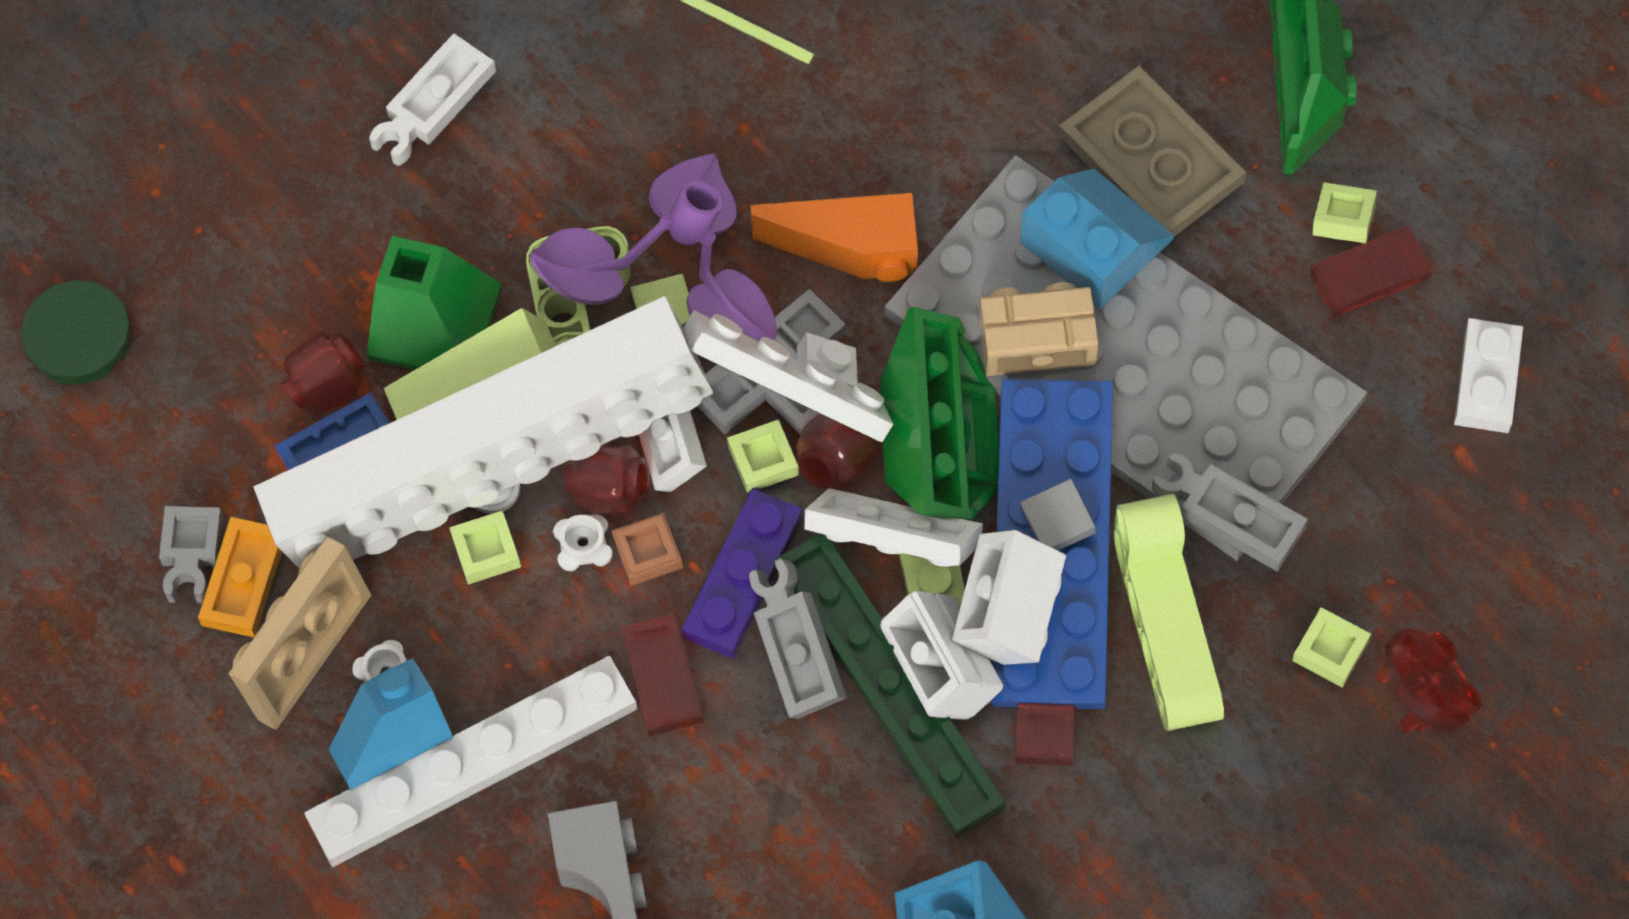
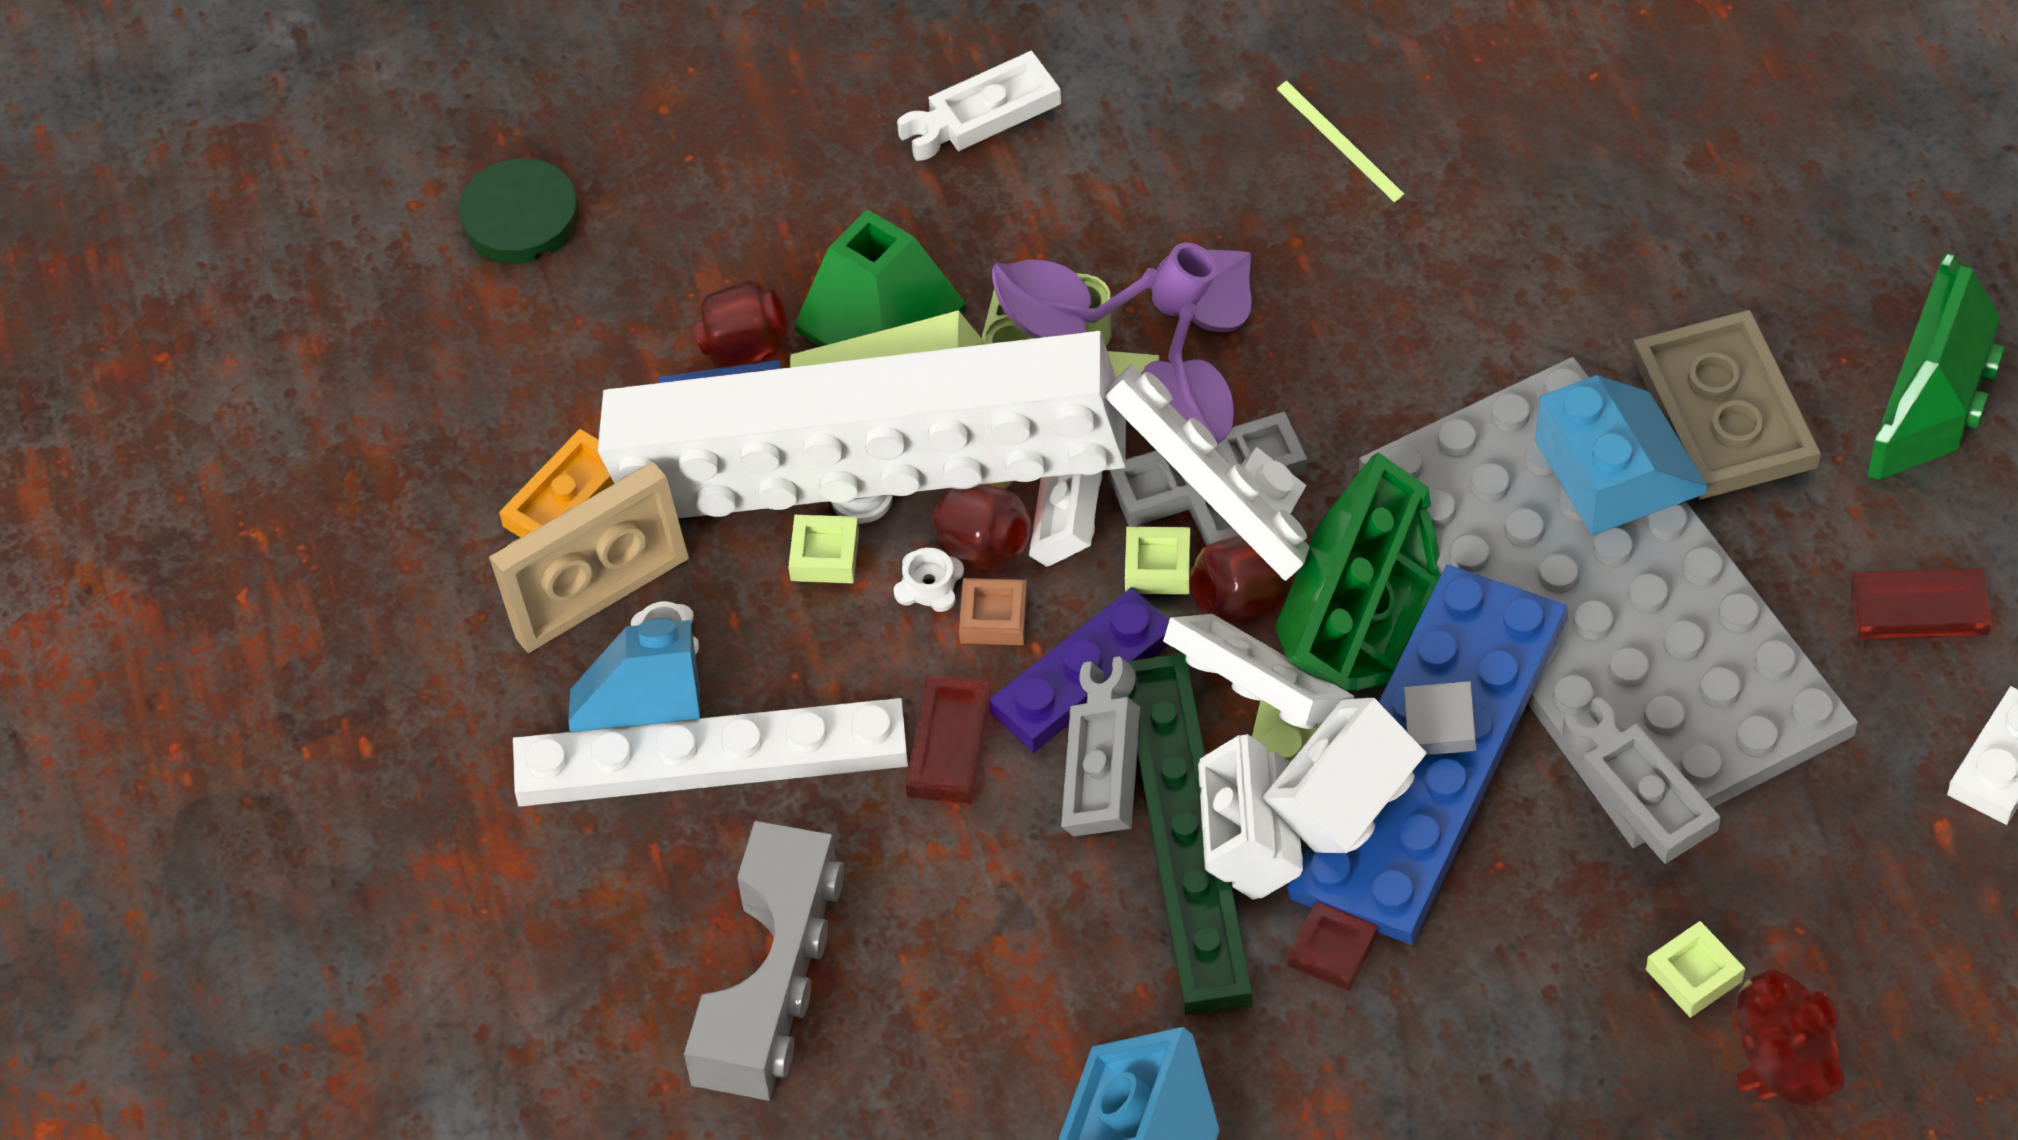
camera: 25 degrees right, 10 degrees down
light grey plate [159,506,224,603] -> none
orange slope [750,193,918,282] -> none
tan brick [979,282,1098,376] -> none
yellowish green beam [1114,494,1224,731] -> none
yellowish green plate [1313,182,1377,244] -> none

